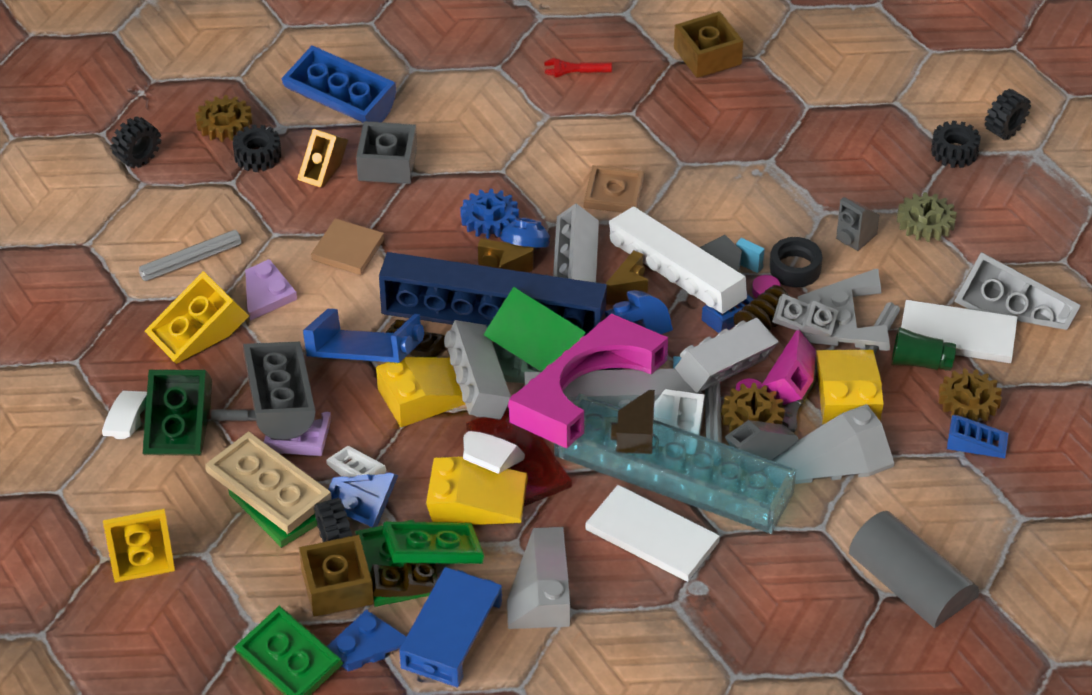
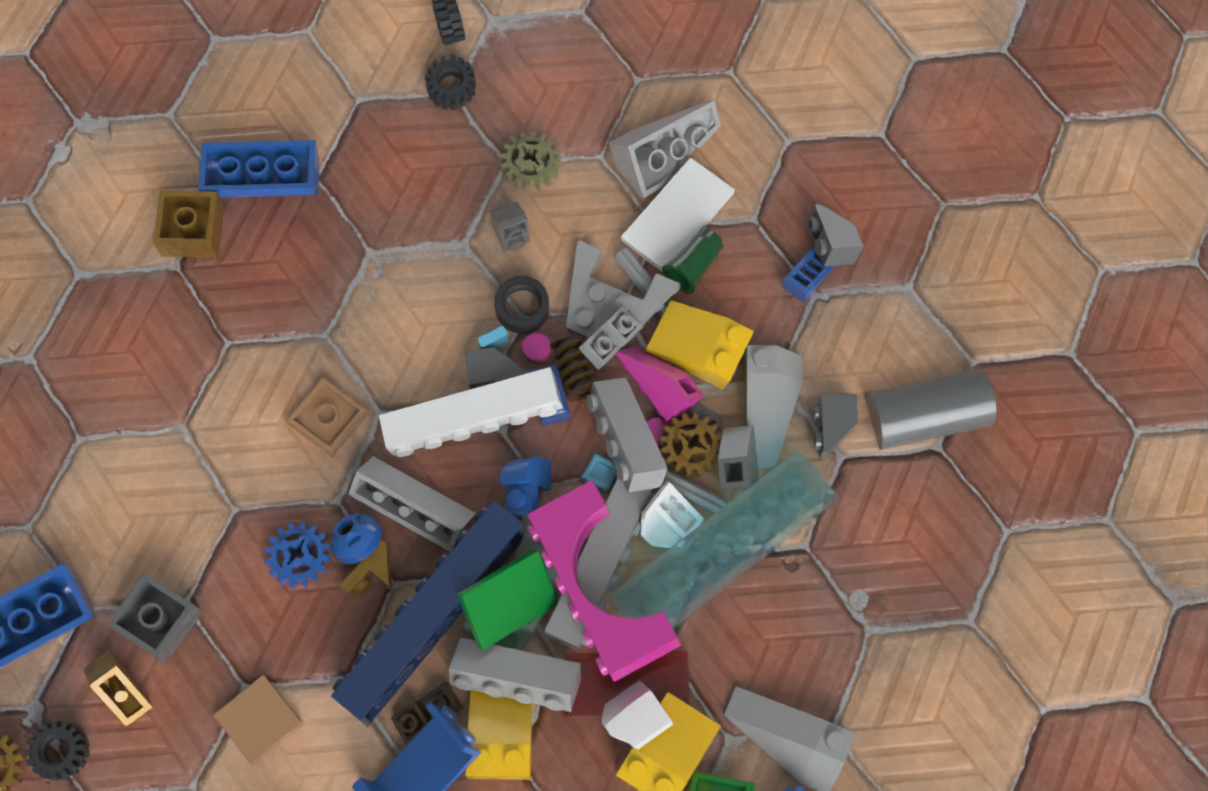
camera: 65 degrees left, 25 degrees up
red piece [544,58,612,78] -> none
white tile [586,485,720,582] -> none
pearl gold slope [605,250,648,305] -> none
dark brown slope [611,390,655,454] -> none
pearl gold gear [938,368,1002,422] -> none
none -> blue brick [198,140,320,198]
none -> slope [806,204,864,267]
none -> dark grey slope [813,394,858,459]

